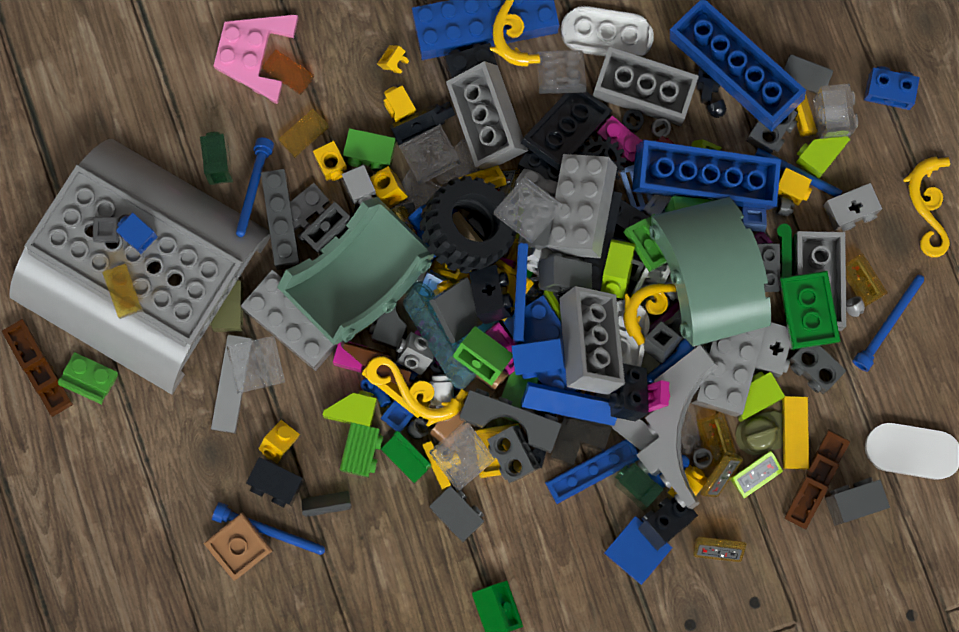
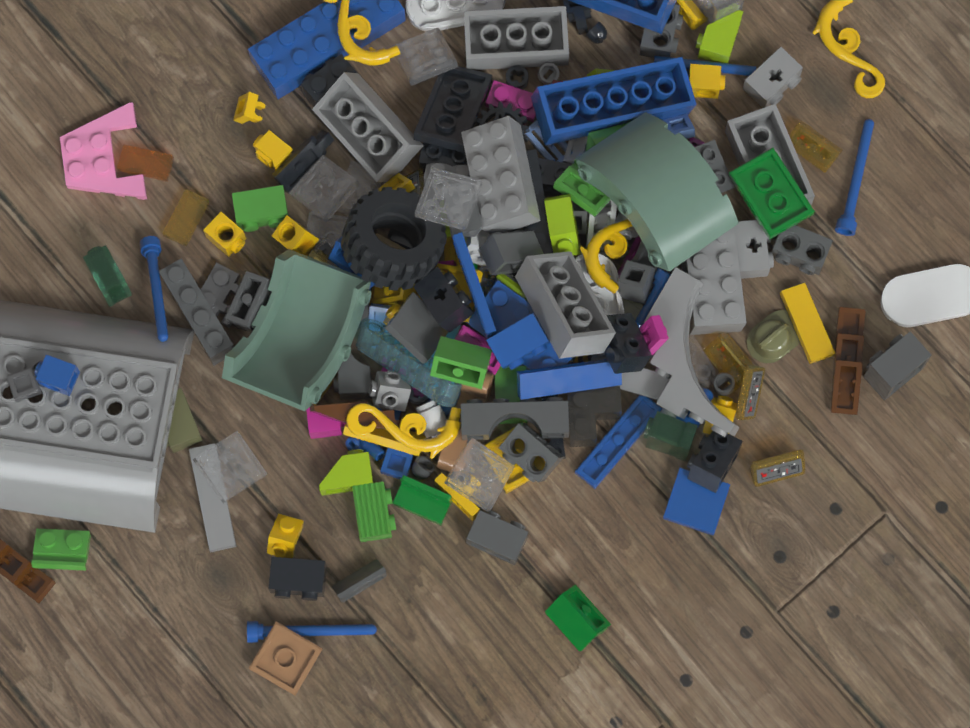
camera: 15 degrees left, 5 degrees down
clear yellow plate [102,264,143,319] -> none
light grey brick [241,270,338,371] -> none
light grey brick [342,165,376,211] -> none
slope [730,451,783,499] -> none
lime slope [738,371,785,422] -> none
dark grey hinge [775,196,795,216] -> none
green plate [777,224,792,278] -> none
light grey hinge [846,296,865,317] -> none

